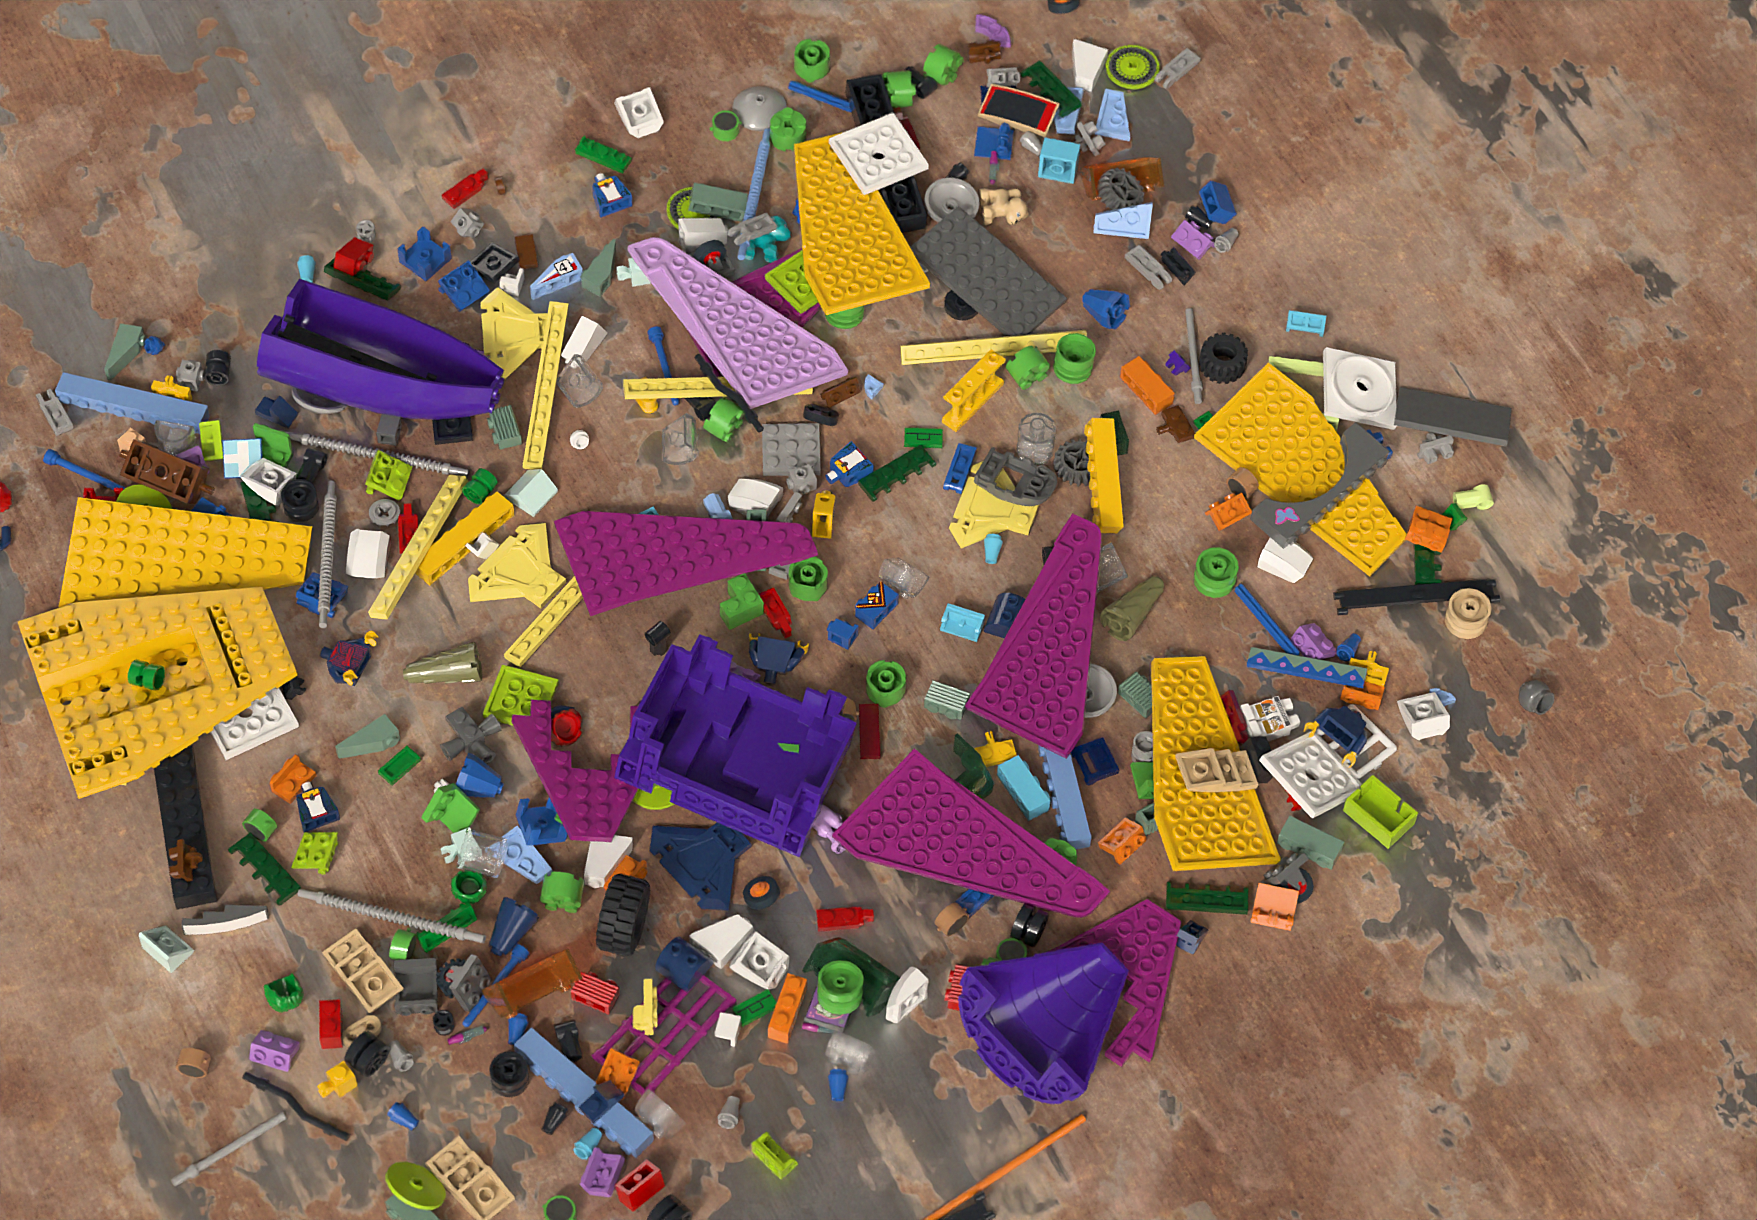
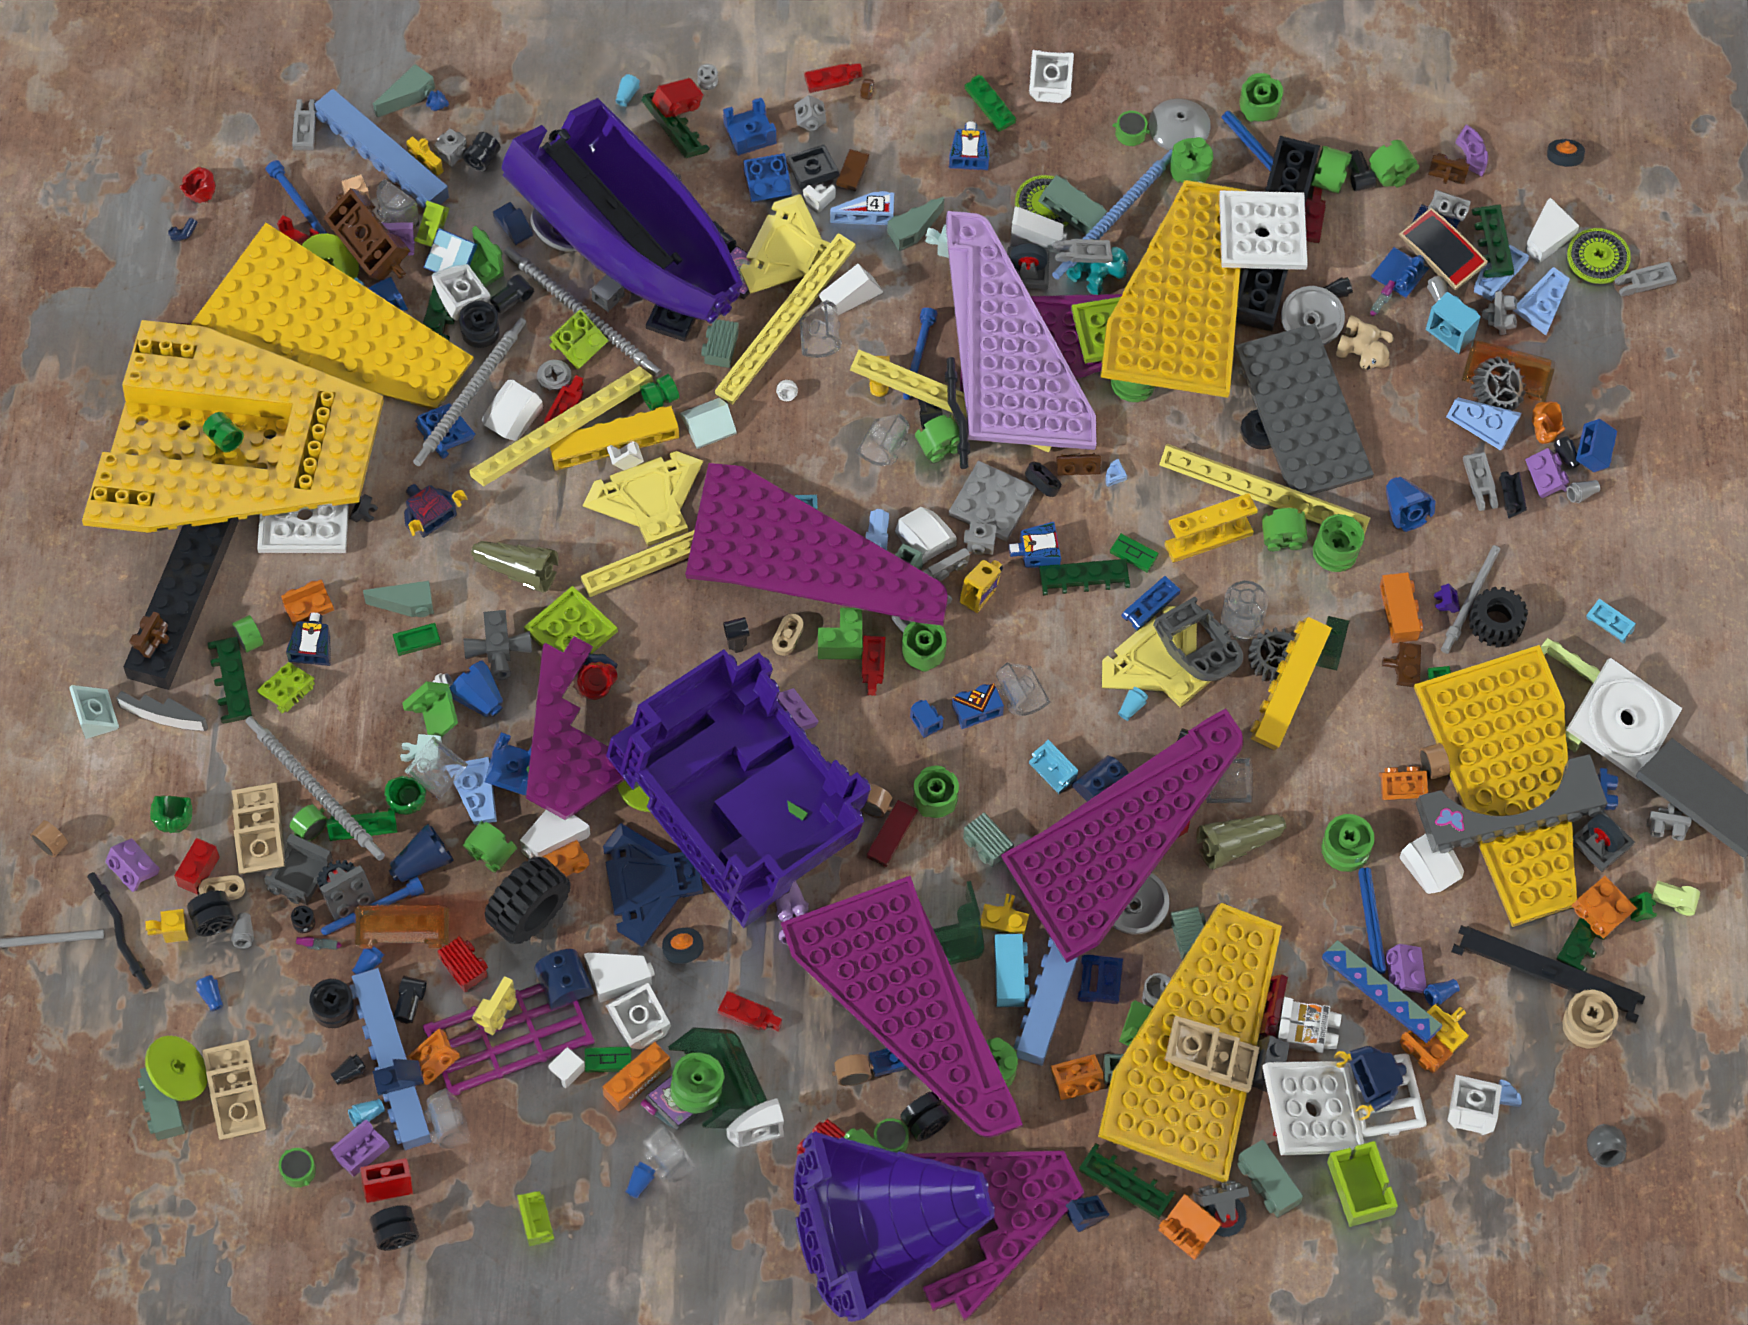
camera: 30 degrees right, 5 degrees up
light grey cone [717,1096,740,1129] -> none
dark blue torso [748,633,809,685] -> none
none -> tan plate [772,614,803,656]
none -> orange hair [1531,401,1565,444]
none -> plate [1573,811,1635,872]

